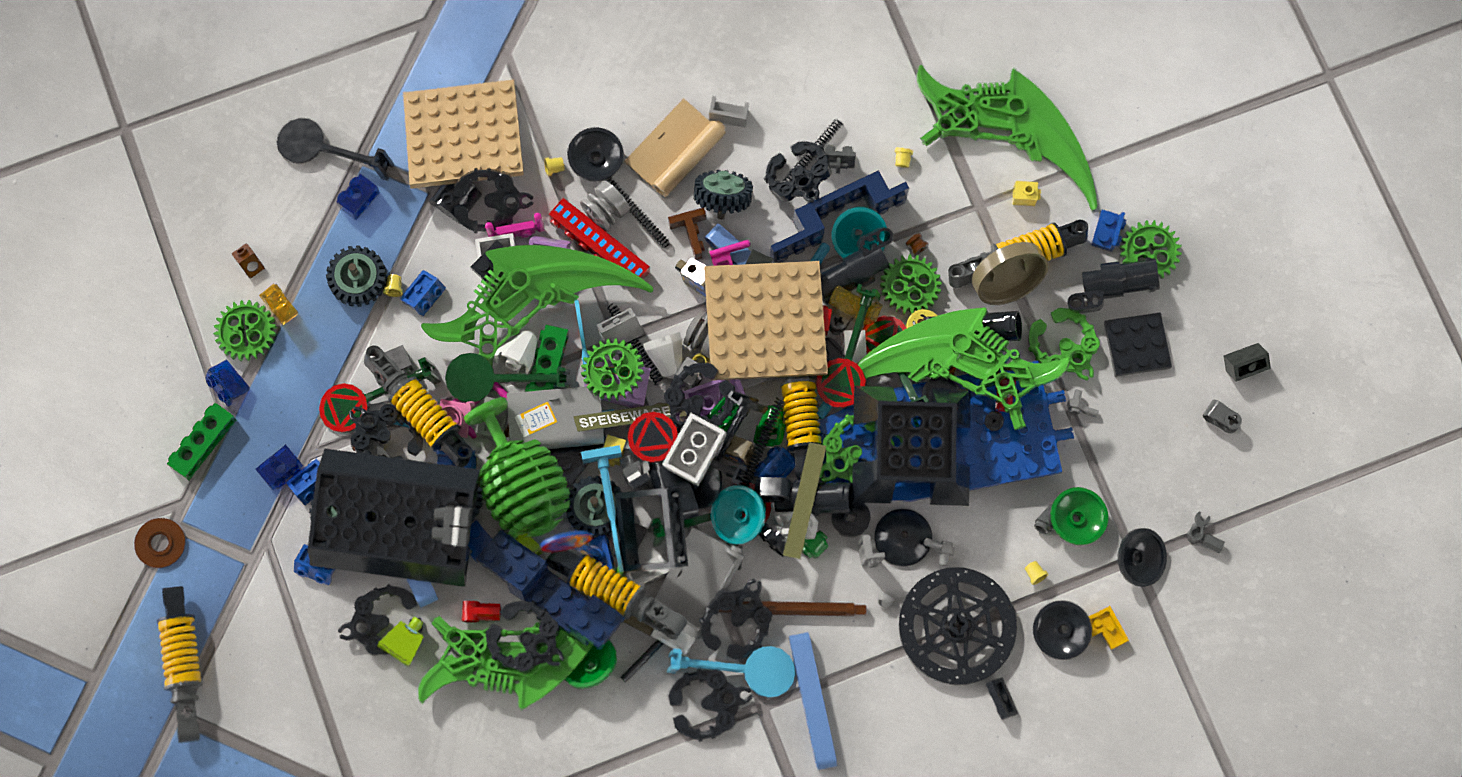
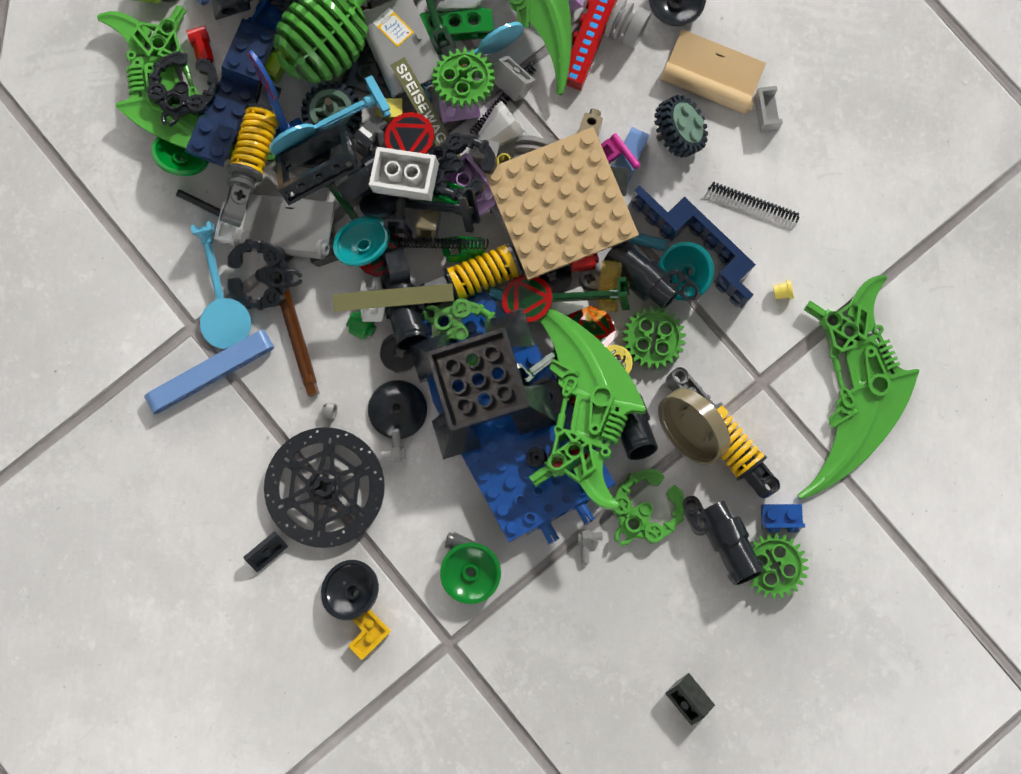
camera: 70 degrees right, 5 degrees up
black piece [603,177,670,248] -> none
reddish brown bracket [668,208,706,260] -> none
black piece [668,669,753,742] -> none
blue bracket [753,446,795,478] -> none
black plate [758,522,786,557] -> none
black piece [764,141,832,203] -> none
dark grey hips [824,145,856,174] -> none
light grey bracket [858,535,885,568] -> none
reddish brown wheel [905,233,929,256] -> none
light yellow brick [1012,181,1041,206] -> none
light yellow piece [1025,561,1049,585] -> none
black plate [1104,312,1172,377] -> none
black dish [1118,528,1167,587] -> none
dark grey bar [1187,511,1225,553] -> none
dark grey piece [1203,399,1242,433] -> none

